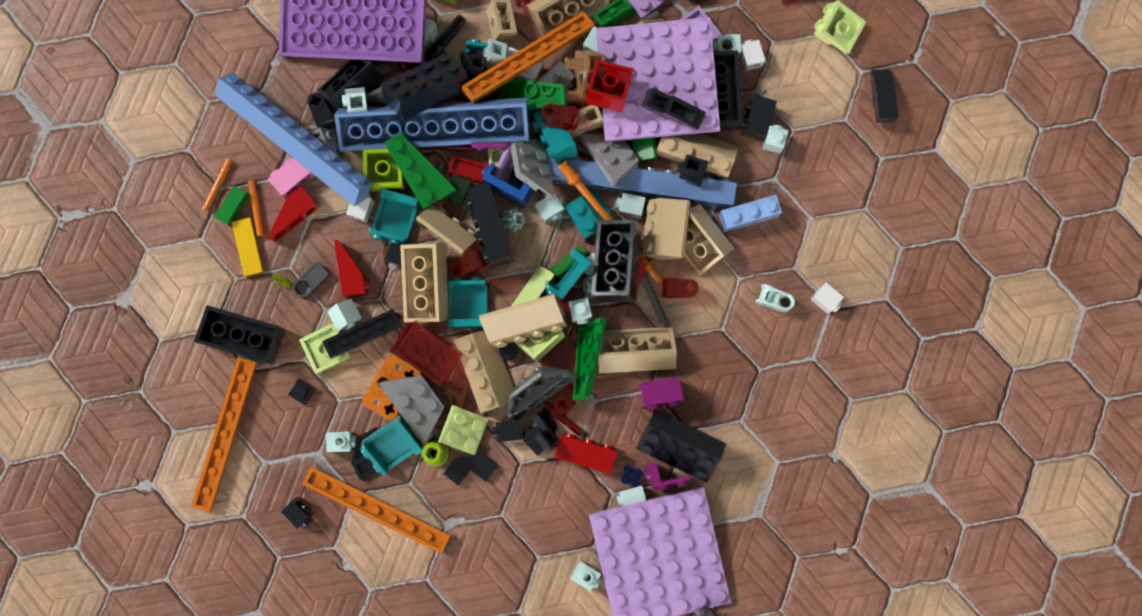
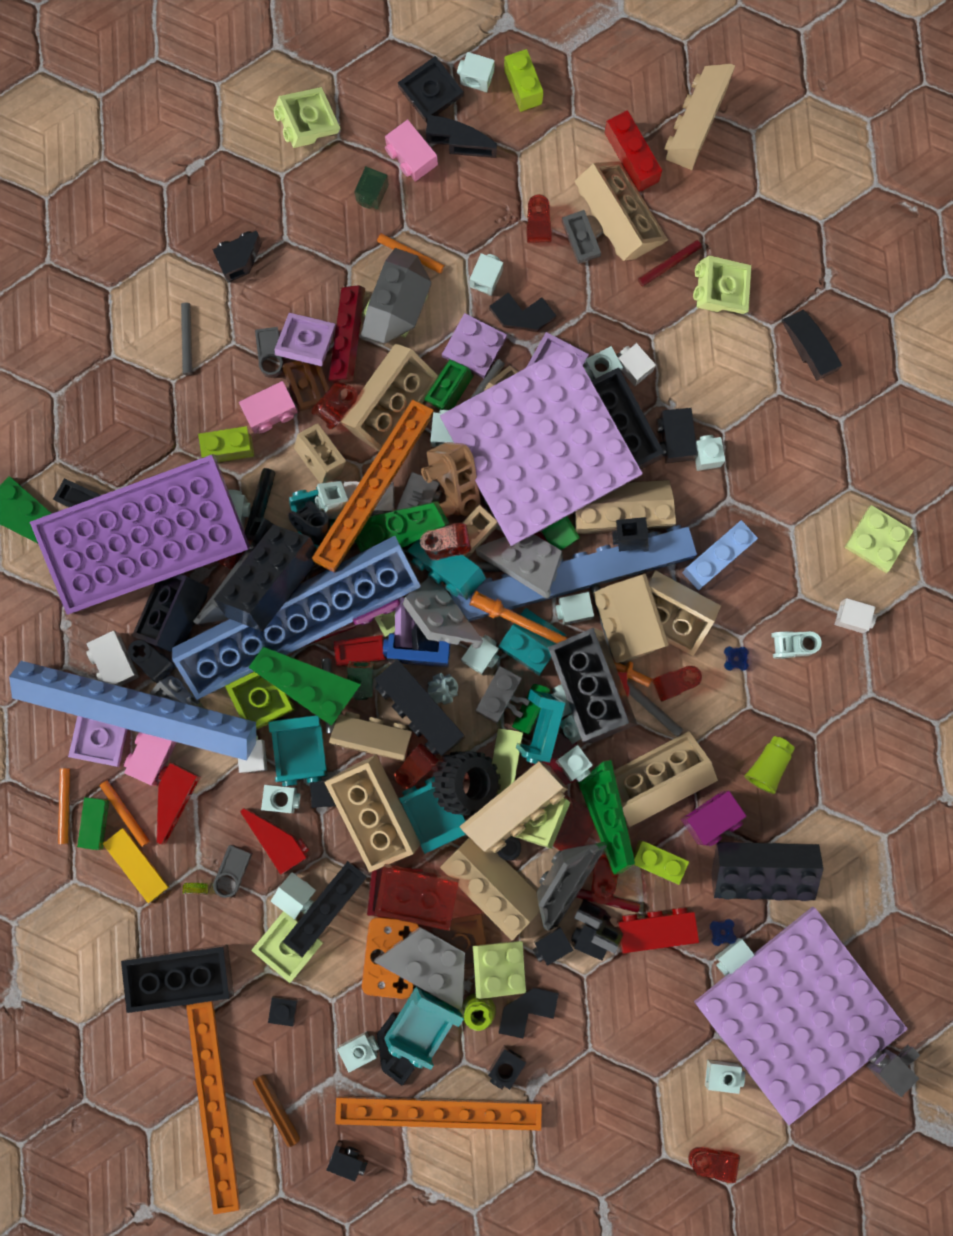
camera: 25 degrees left, 0 degrees up
light aqua brick [342,87,367,113] -> none
red slope [585,59,634,113] -> none
black slope [641,87,706,130] -> none
magenta bracket [643,462,692,490] -> none
none -> lavender plate [68,716,128,767]
none -> white brick [86,631,139,686]
none -> dark orange axle [253,1074,300,1147]
none -> light aqua brick [261,785,301,813]
none -> black tyre [432,751,501,816]
none -> flat silver brick [476,667,530,724]
none -> black brick [488,1045,526,1090]
none -> lime brick [633,840,689,885]
none -> clear blue plate [724,646,749,671]
none -> lime plant [744,736,795,794]
none -> yellowish green plate [844,505,914,573]

